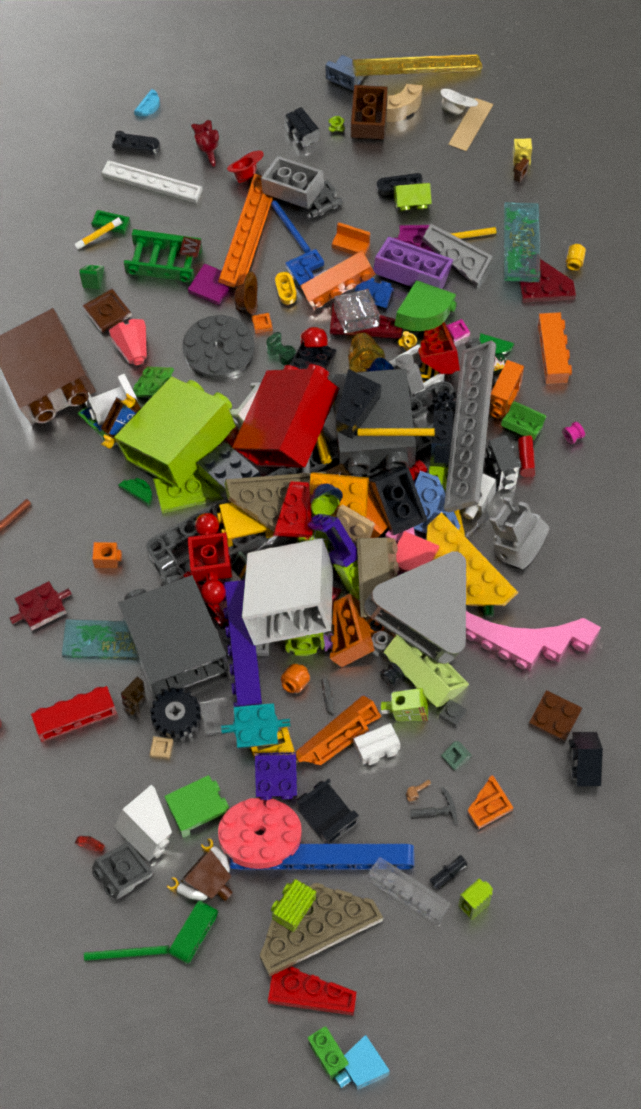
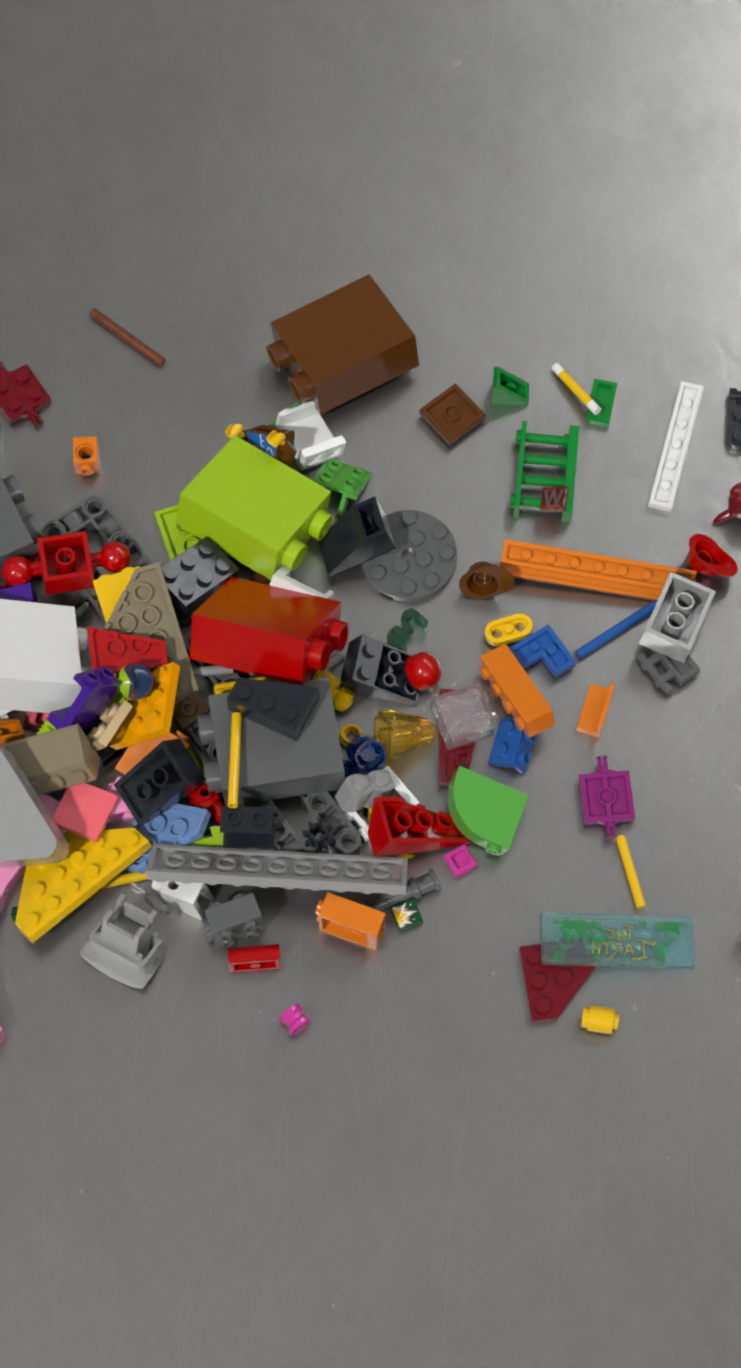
camera: 85 degrees right, 5 degrees up
coral cone [109,319,147,366] -> none
green tile [118,478,152,506] -> none
magenta tile [188,263,231,305] -> none
orange tile [251,313,273,334] -> none
medium lavender slope [373,237,453,289] -> none
black plate [376,173,423,195] -> none
lime brick [393,183,432,211] -> none
yellow plate [398,331,417,351] -> none
light grey wing [422,224,493,287] -> none
green tile [479,333,515,355] -> none
bright green bracket [501,401,546,440] -> none
orange brick [537,312,572,384] -> none
none -> black slope [318,496,396,577]

